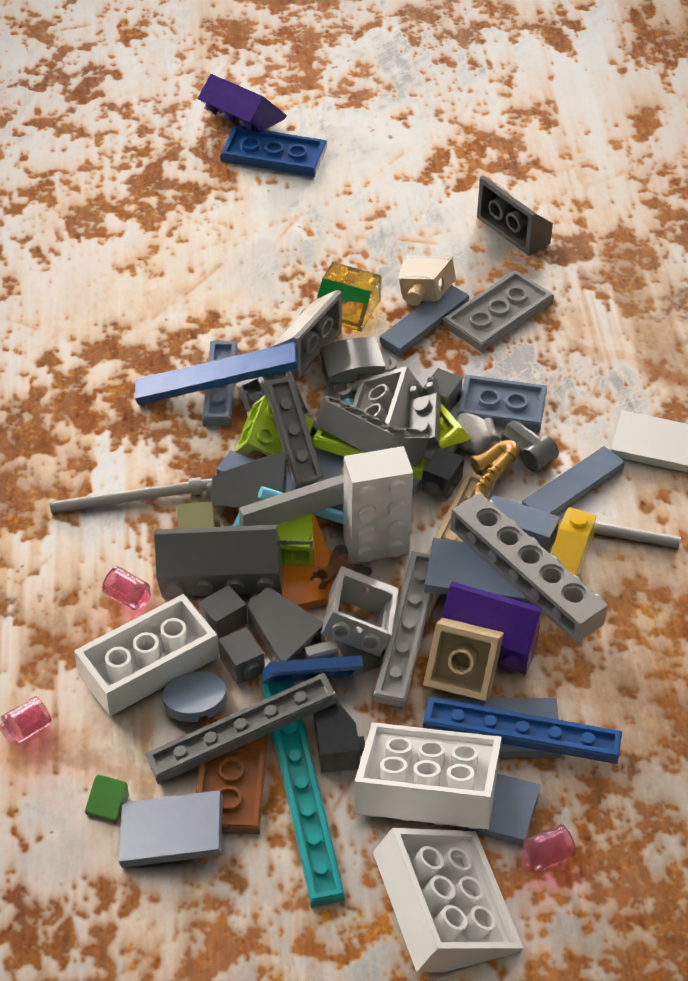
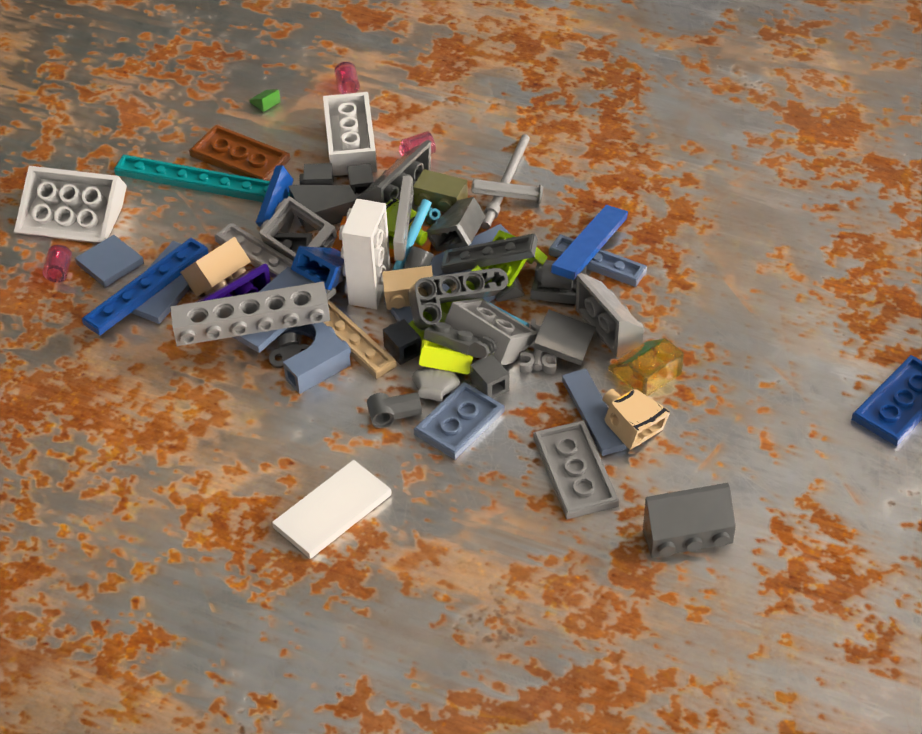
camera: 120 degrees right, 0 degrees up
tile [118,790,223,868] -> none
dark grey tile [145,673,338,784] -> none
sand blue tile [163,671,227,722] -> none
black slope [310,674,365,773] -> none
white slope [354,722,502,830] -> none
pearl gold piece [469,440,520,497] -> none
sand blue tile [522,446,625,515] -> none
yellow slope [551,507,597,576] -> none
light grey bar [562,516,681,549] -> none
none -> blue slope [291,246,345,290]
none -> light grey axle [471,179,543,204]

